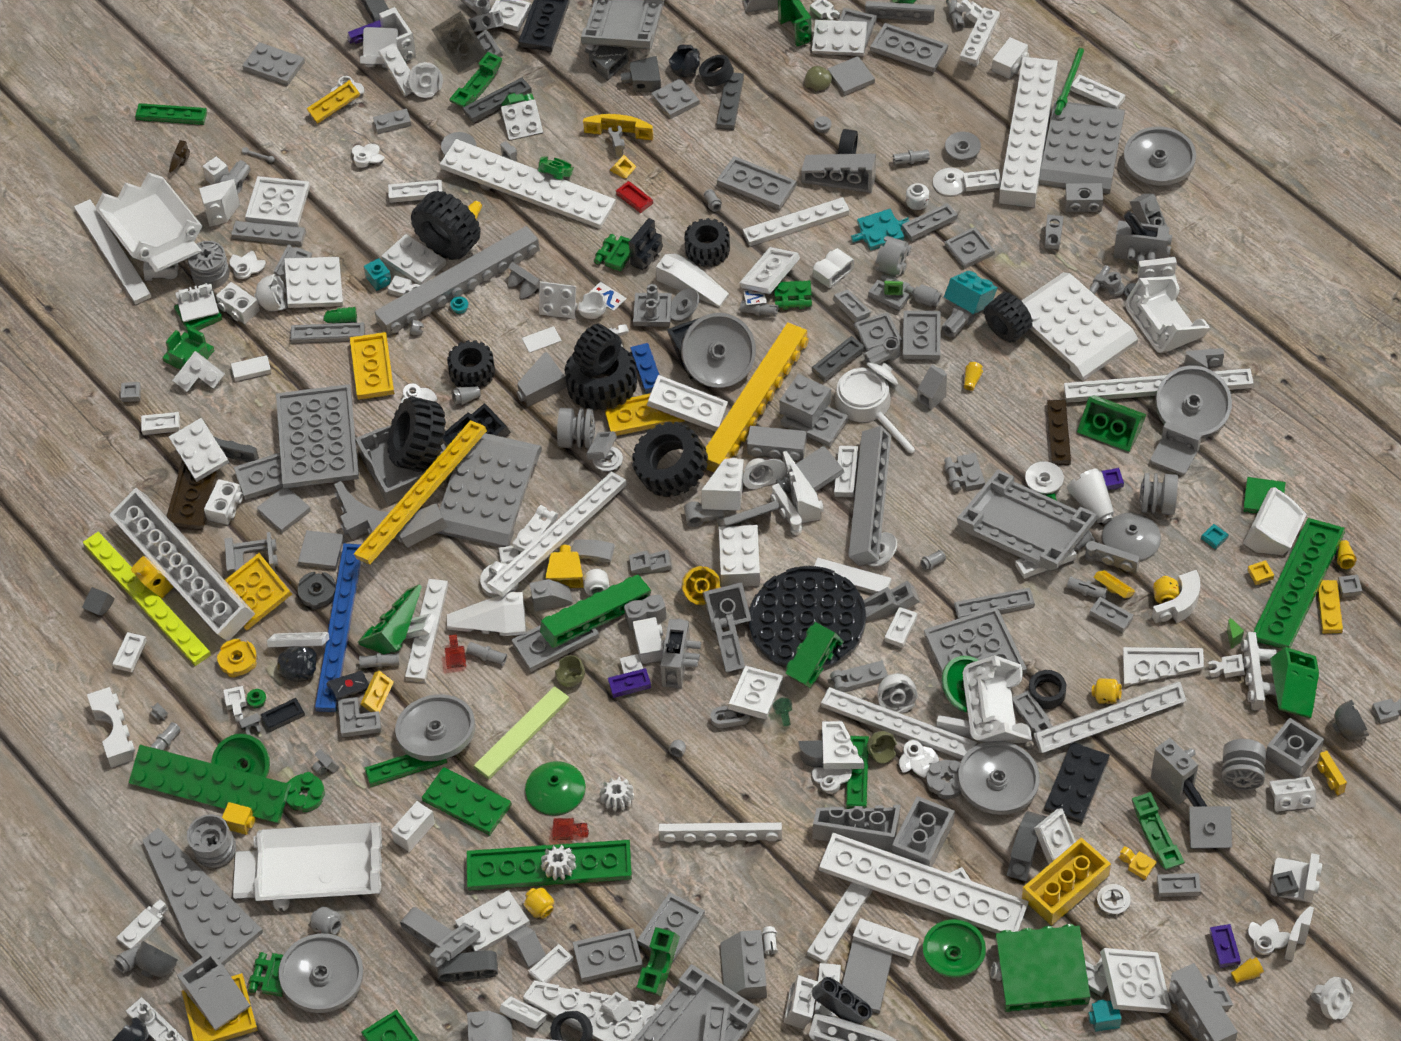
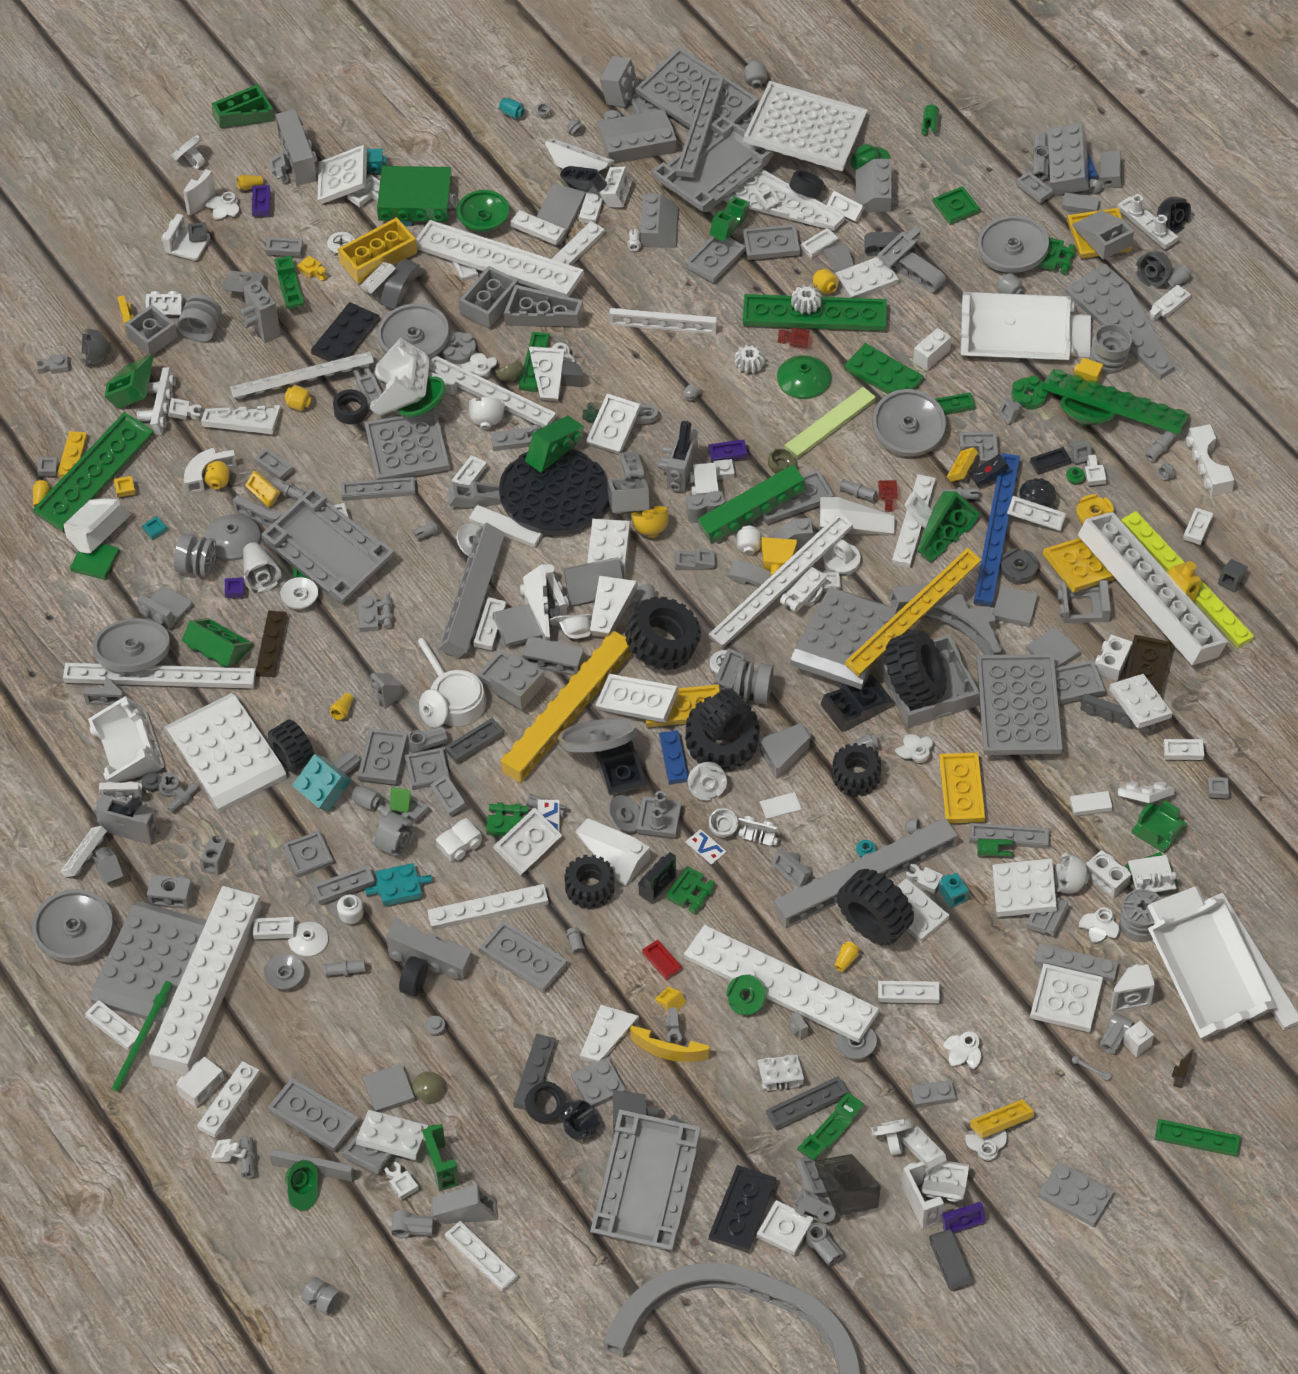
camera: 175 degrees left, 0 degrees up
green plate [501,93,534,106] -> none
bright green slope [1227,618,1244,649] -> none
none -> white plate [60,826,107,877]
none -> white wing [580,1005,639,1063]

